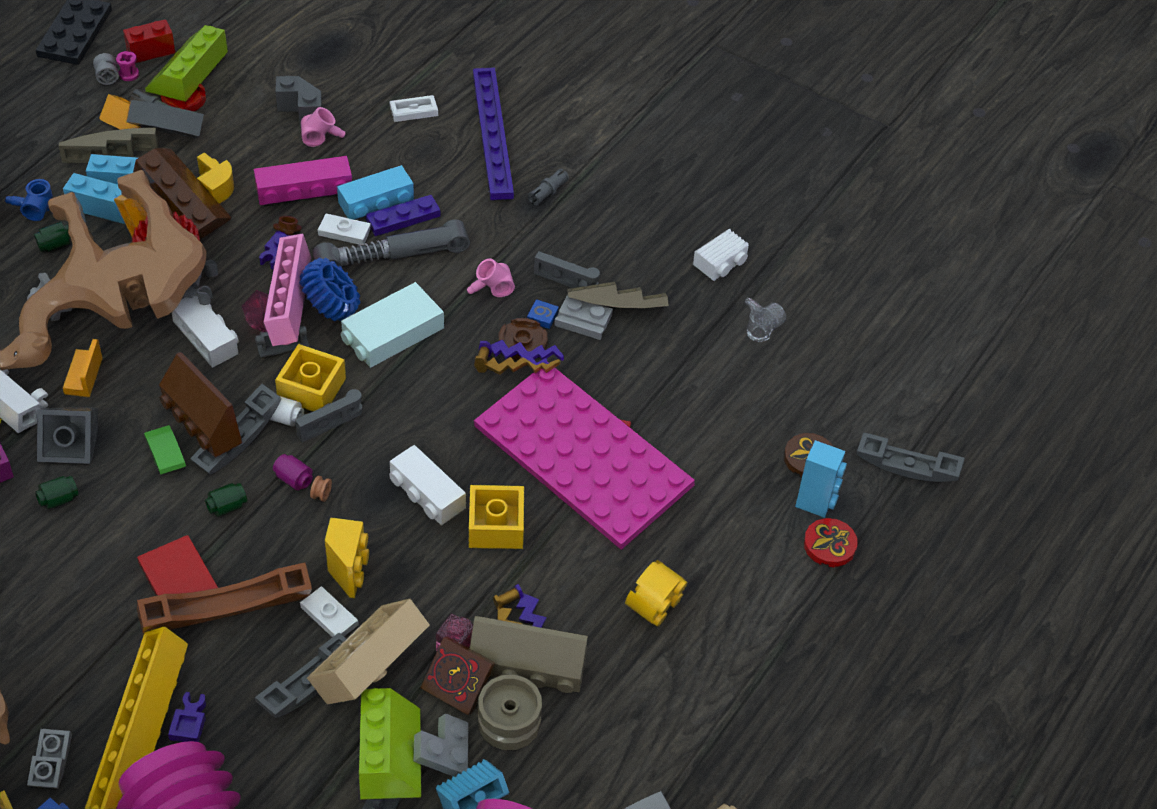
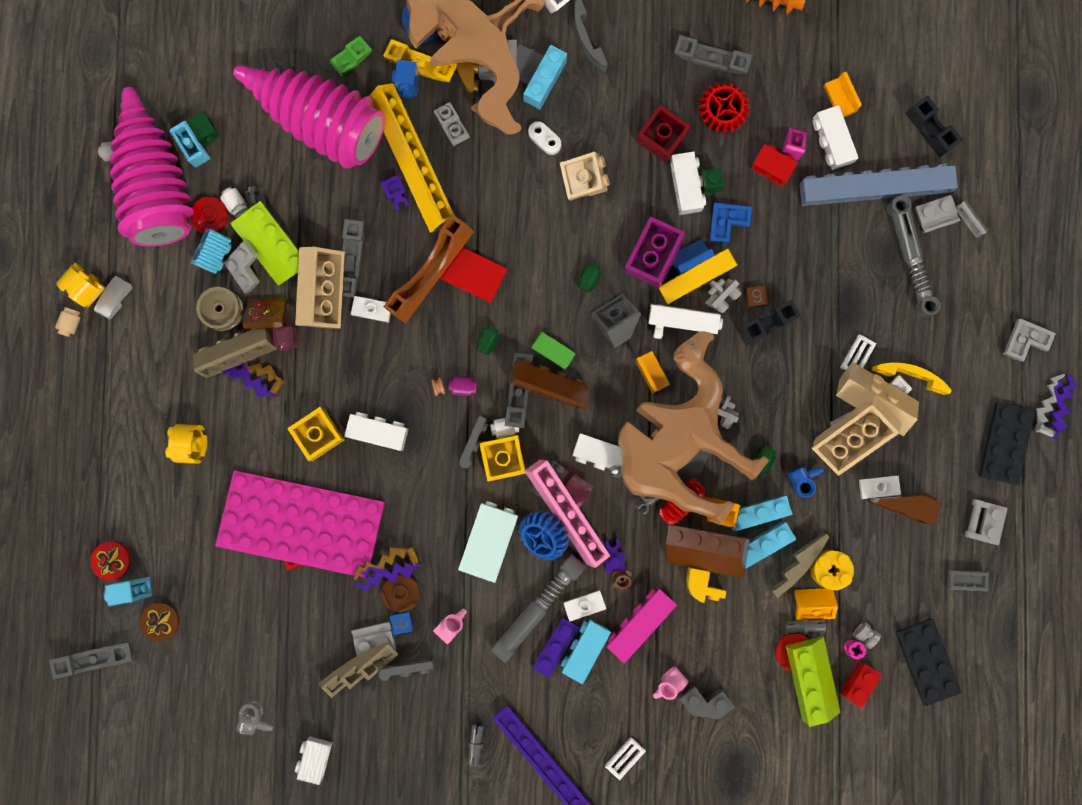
camera: 150 degrees right, 35 degrees up
dark grey slope [126,100,204,139] -> none
yellow slope [325,518,369,598] -> none
none -> yellow brick [809,549,854,590]

